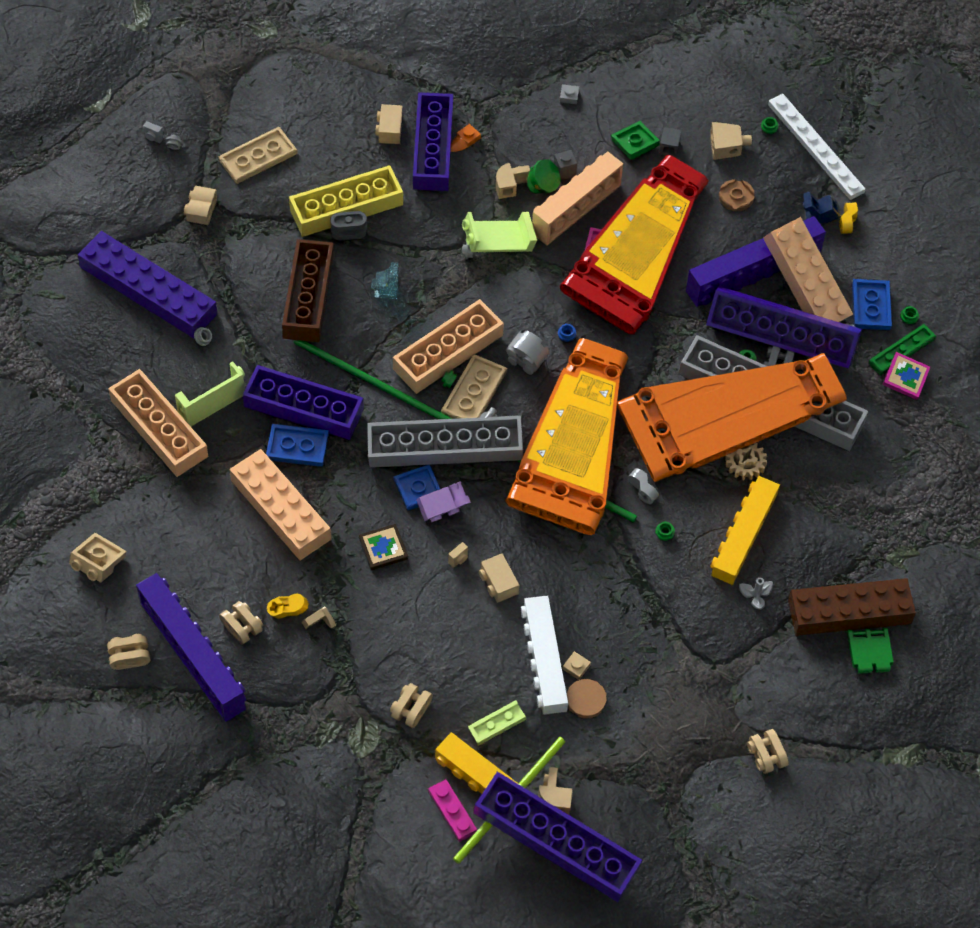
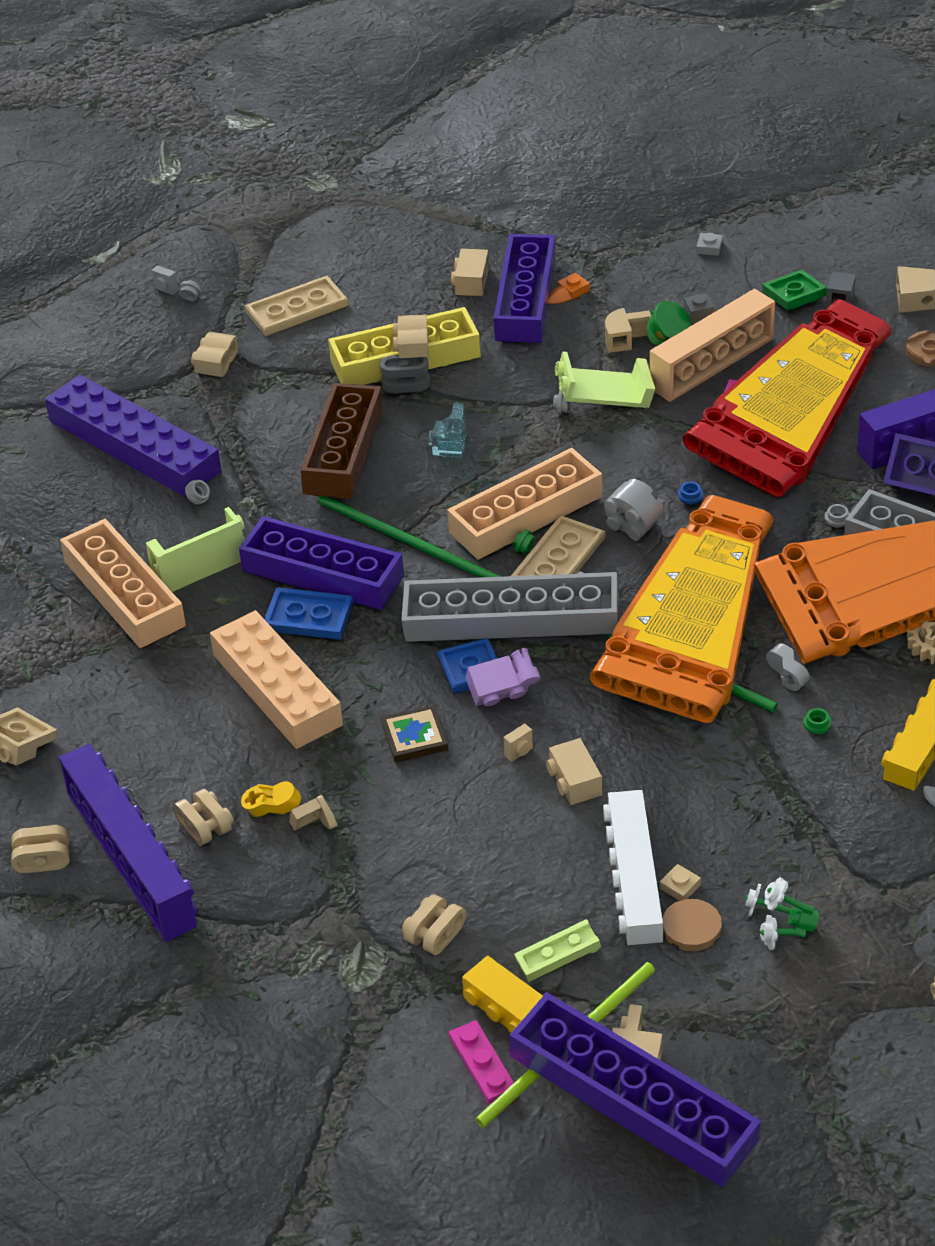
camera: 10 degrees right, 15 degrees down
none -> tan brick [393,314,428,358]
none -> plant [745,877,818,950]
none -> light grey plate [825,504,850,528]

